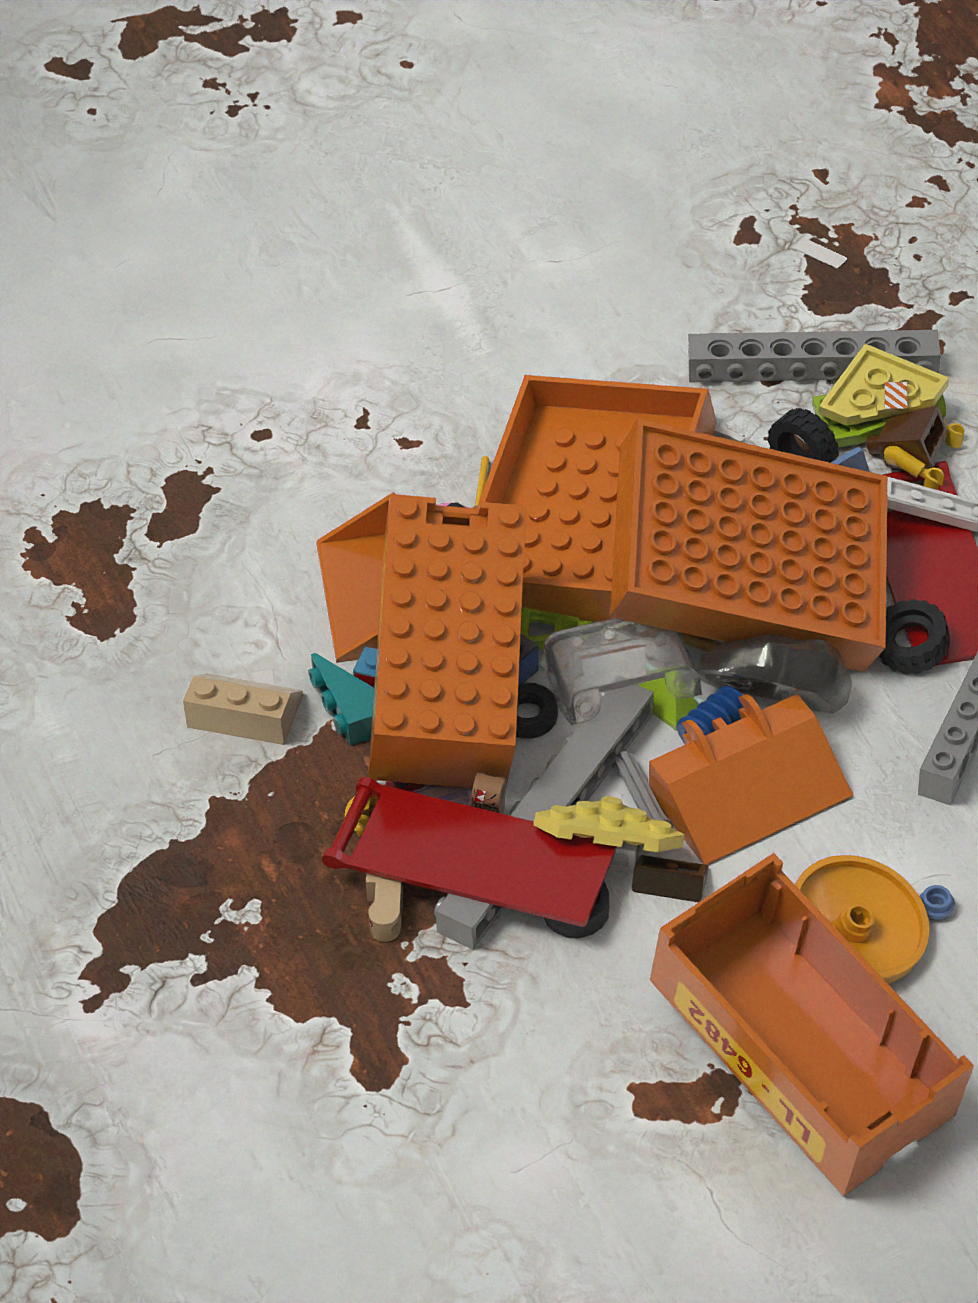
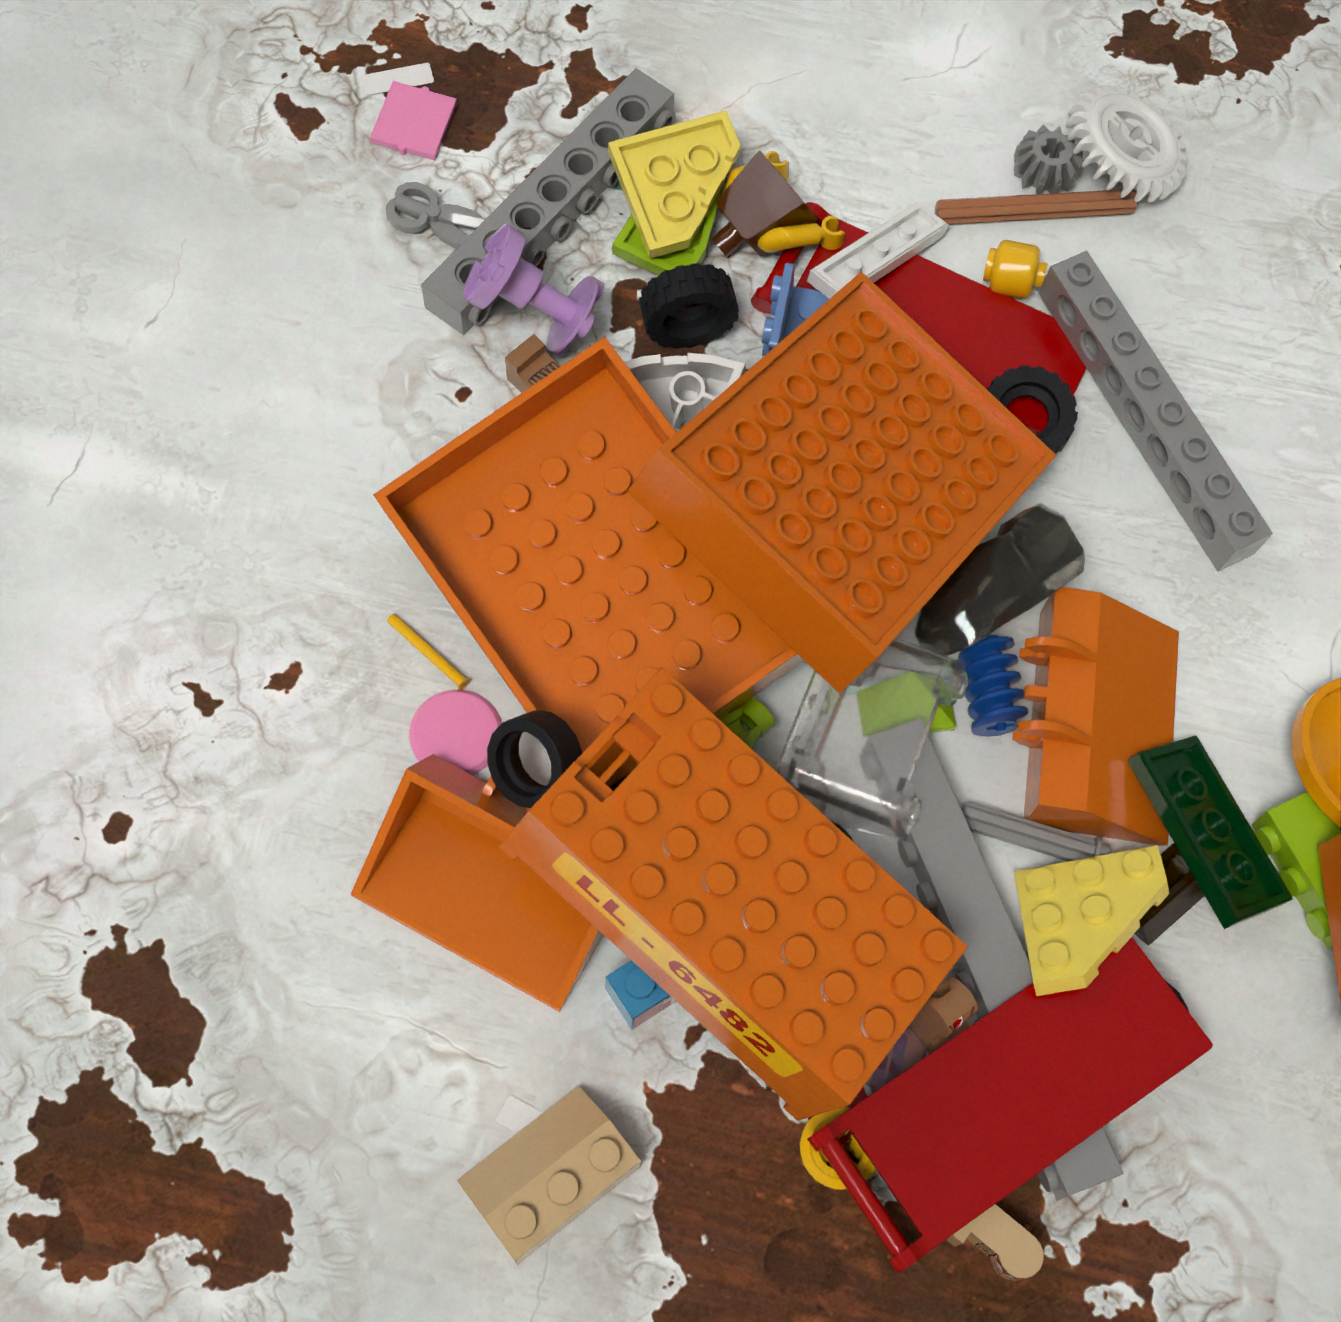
camera: 60 degrees left, 20 degrees up
teal slope [308,653,374,746] -> none
sticker [885,382,908,409] -> none
none -> bright pink piece [370,81,457,161]
none -> light grey piece [386,182,484,249]
none -> lavender piece [463,224,605,357]
none -> dark green tile [1127,735,1293,930]

